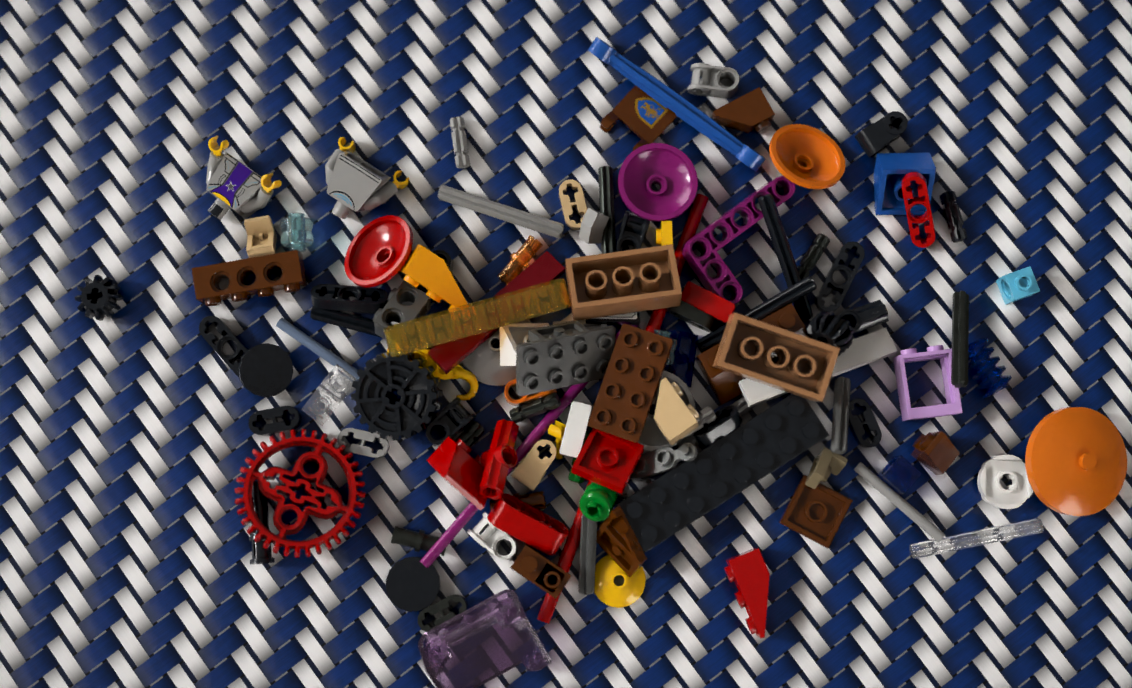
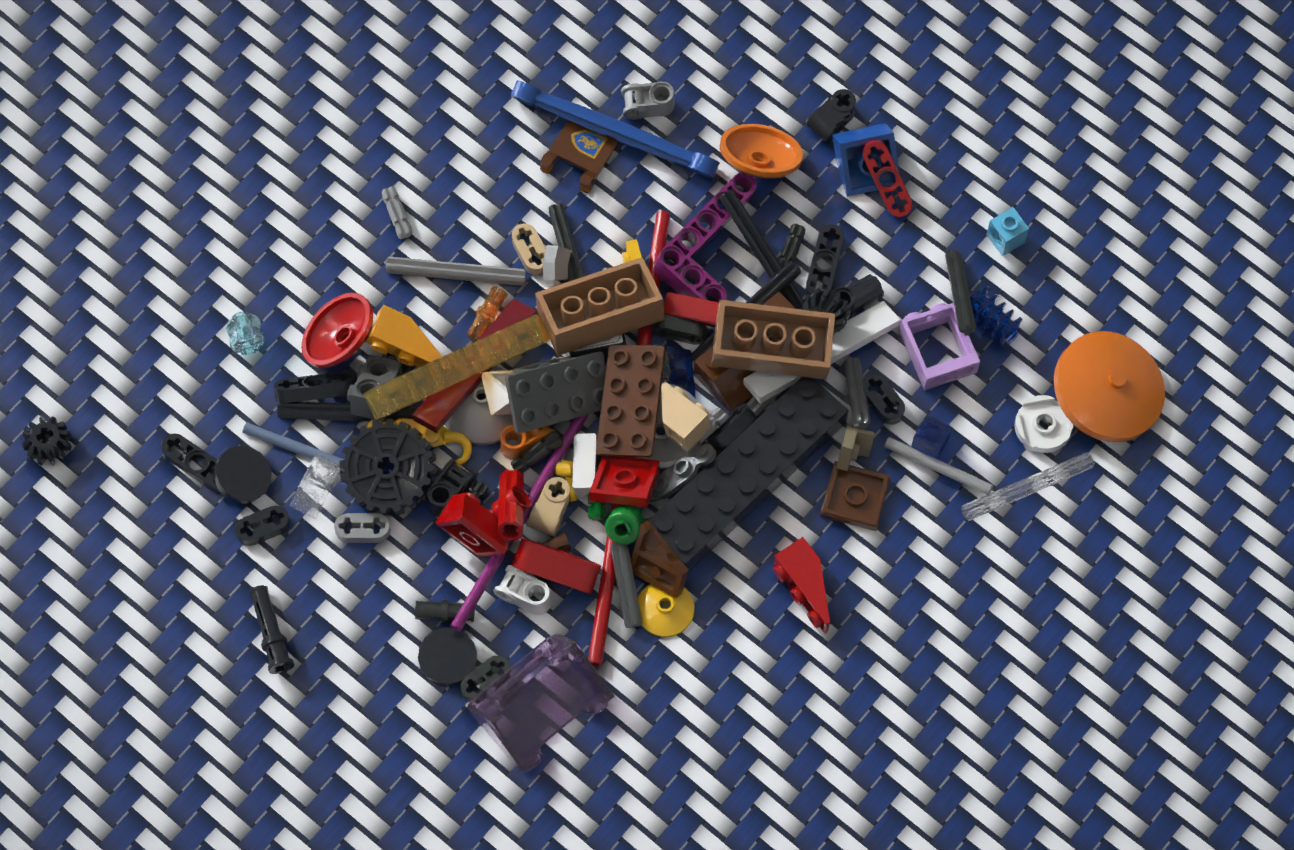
camera: 15 degrees left, 15 degrees down
reddish brown brick [192,250,307,306] -> none
torso [206,135,282,220] -> none
red gear [235,429,366,558] -> none
tan bracket [244,215,277,258] -> none
light grey torso [325,137,409,219] -> none
reddish brown slope [511,544,571,599] -> none
black piece [616,210,650,252] -> none
magenta dish [618,143,698,222] -> none
reddish brown slope [711,87,775,133] -> none
reddish brown slope [911,431,960,475] -> none
black axle [940,191,967,243] -> none

